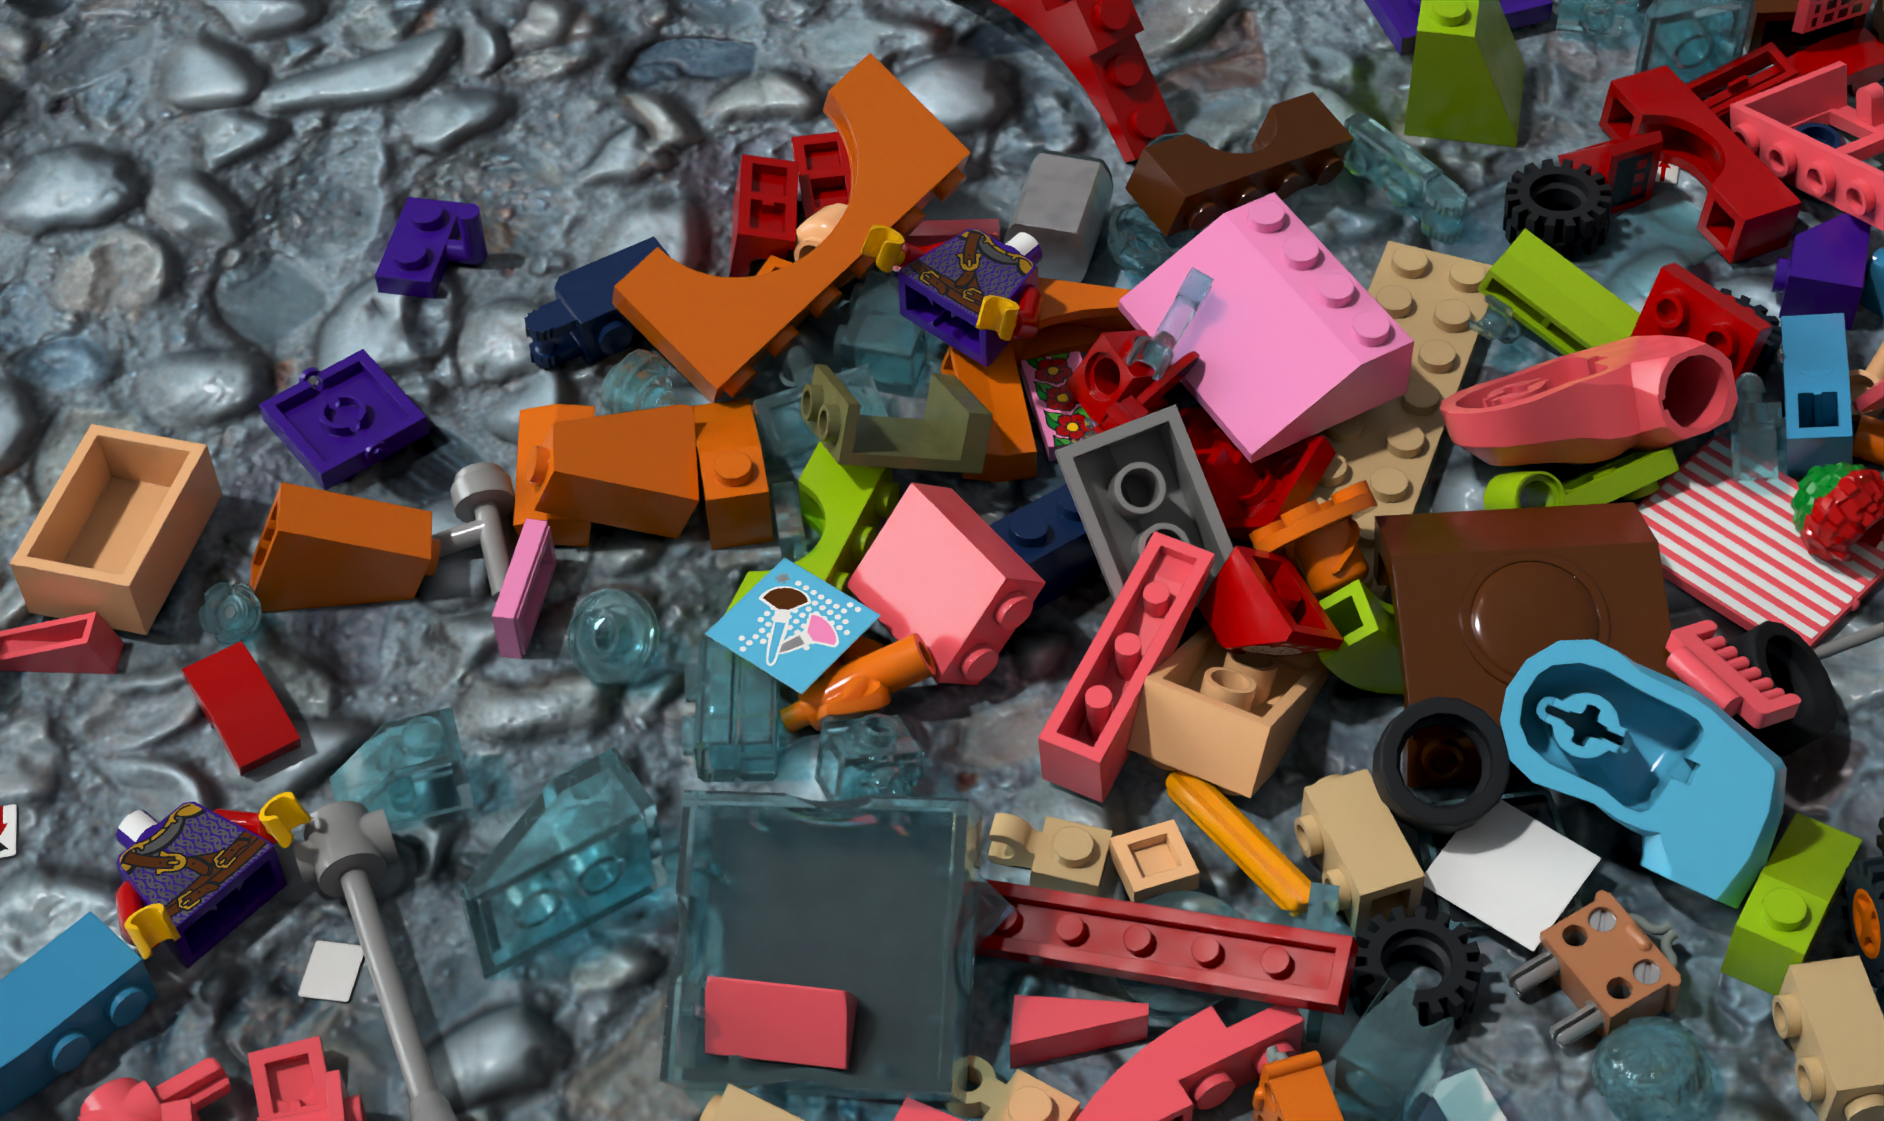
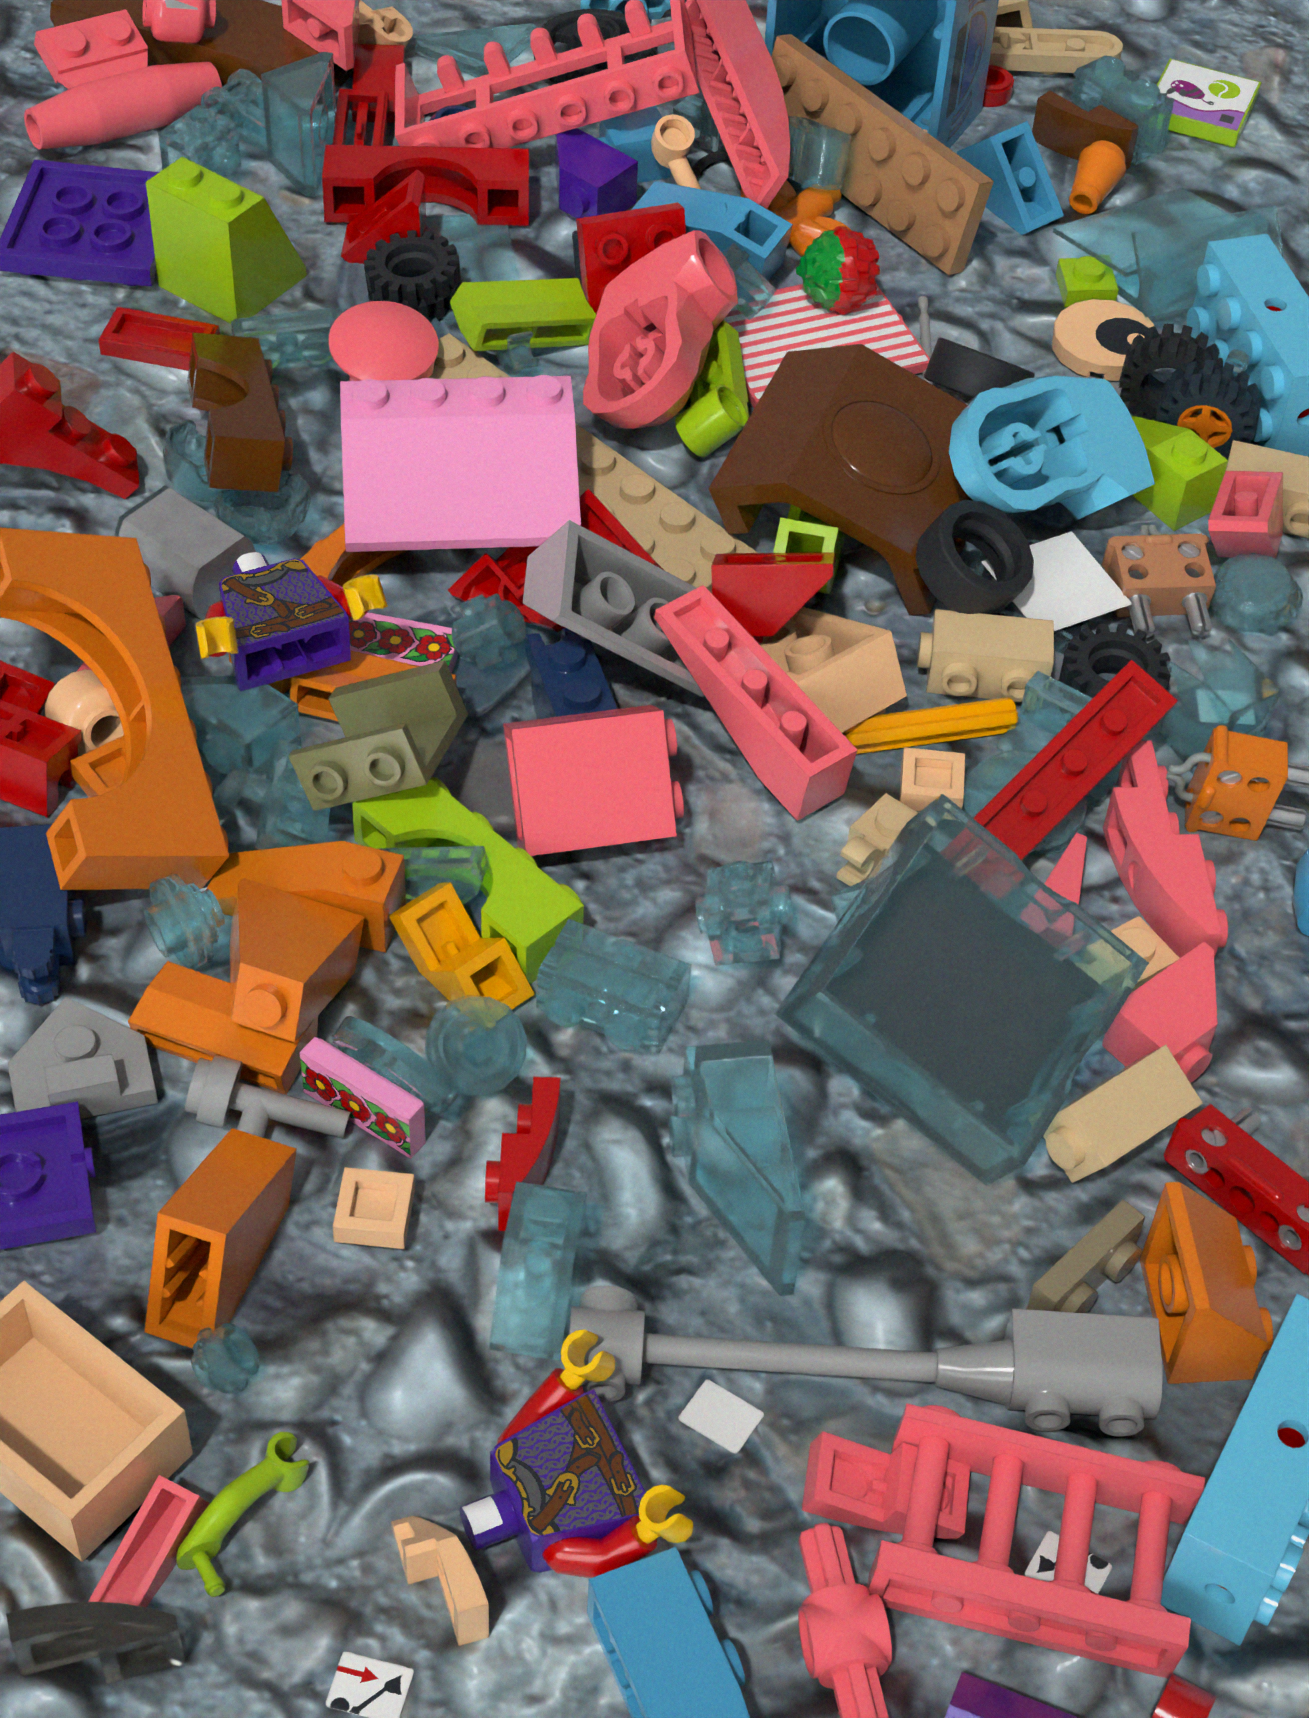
camera: 70 degrees left, 0 degrees up
red slope [181,641,301,776] -> none
medium azure sticker [705,558,881,694] -> none
coral slope [705,976,858,1070] -> none
orange plant [780,633,936,734] -> none
red brick [1066,330,1171,426] -> none
red piece [1092,351,1200,434] -> none
clear light blue arm [1126,267,1214,380] -> none
orange plate [1249,480,1378,598] -> none
coral piece [1665,620,1801,729] -> none
none -> light grey plate [8,997,158,1119]
none -> red tile [98,307,220,371]
none -> lime piece [176,1432,310,1597]
none -> coral dish [329,301,439,381]
none -> clear light blue tile [331,1016,458,1117]
none -> light nougat plate [333,1167,415,1249]
none -> light orange slope [389,882,535,1029]
none -> light nougat slope [391,1515,489,1646]
none -> red slope [485,1076,561,1231]
none -> coral slope [1208,471,1283,563]

